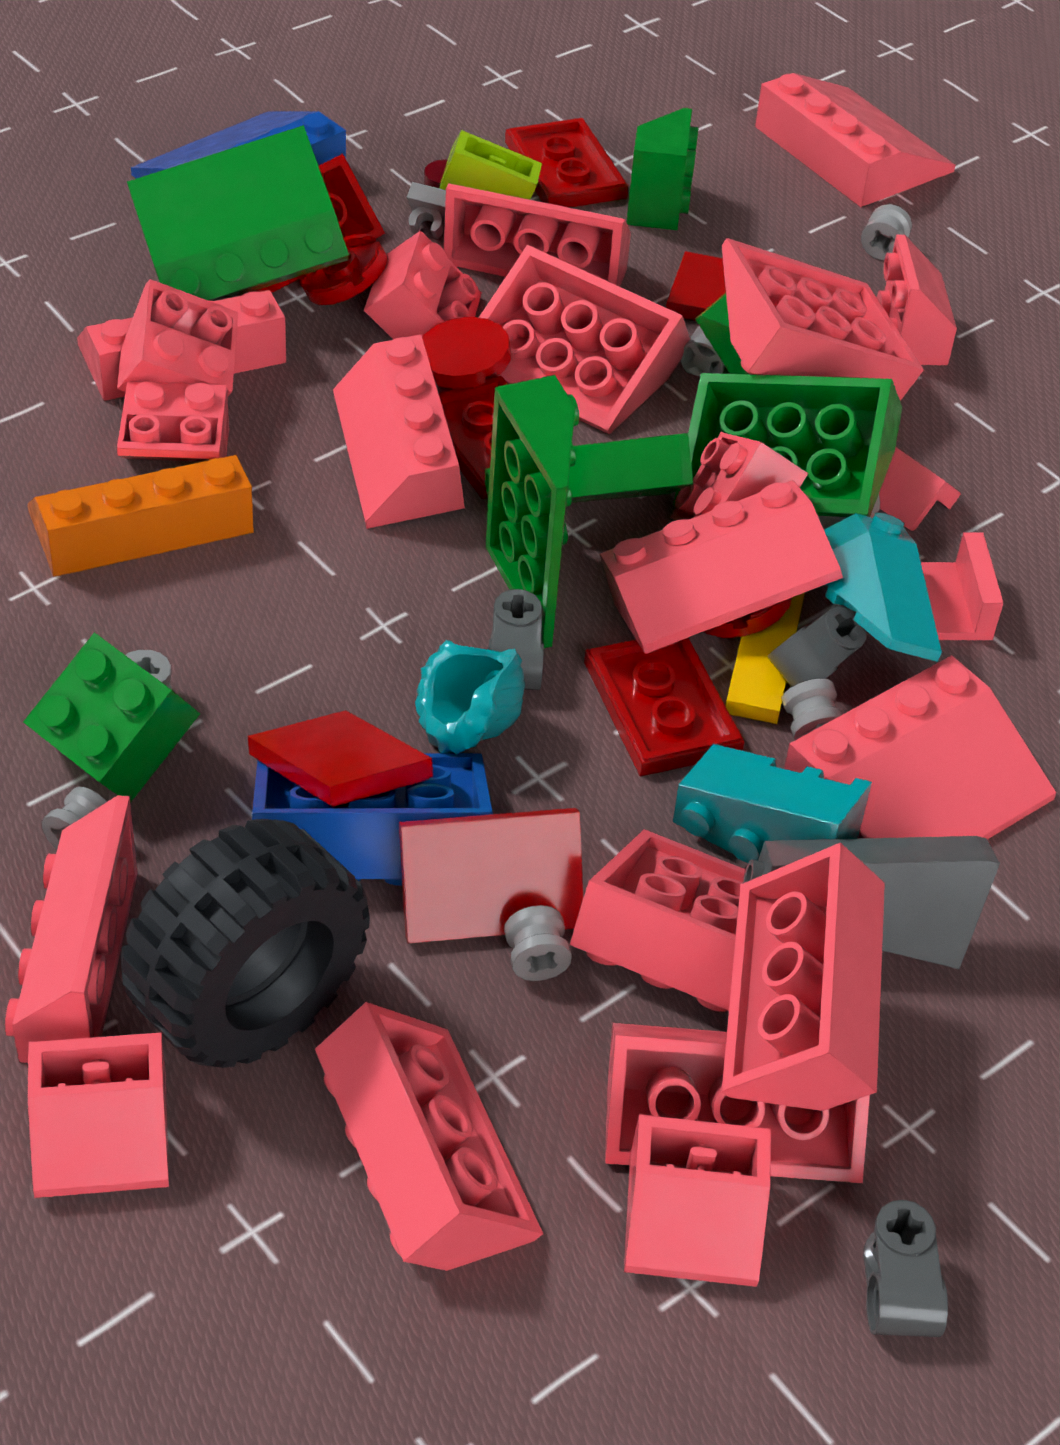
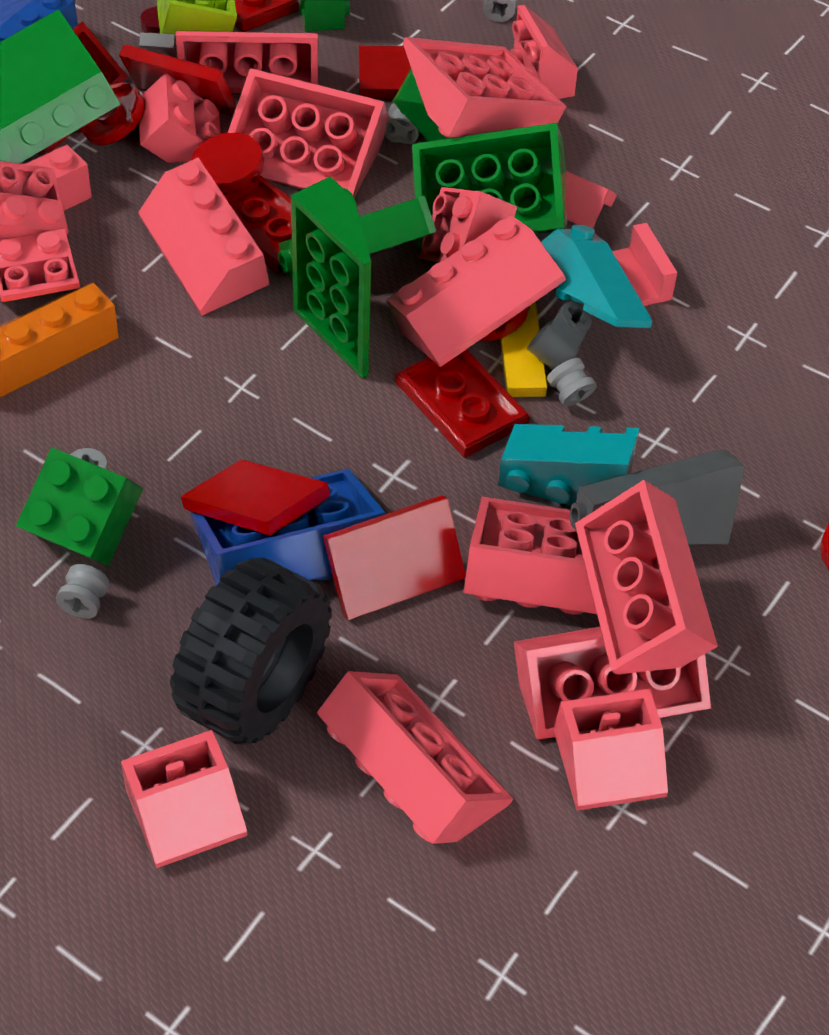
camera: 15 degrees left, 5 degrees up
coral slope [5,795,138,1063] -> none
teal hair [415,640,525,755] -> none
dark grey piece [488,589,544,690] -> none
light grey wheel [504,905,572,981] -> none
coral slope [784,655,1057,840] -> none
dark grey piece [863,1199,948,1337] -> none
none -> red tile [119,44,236,115]

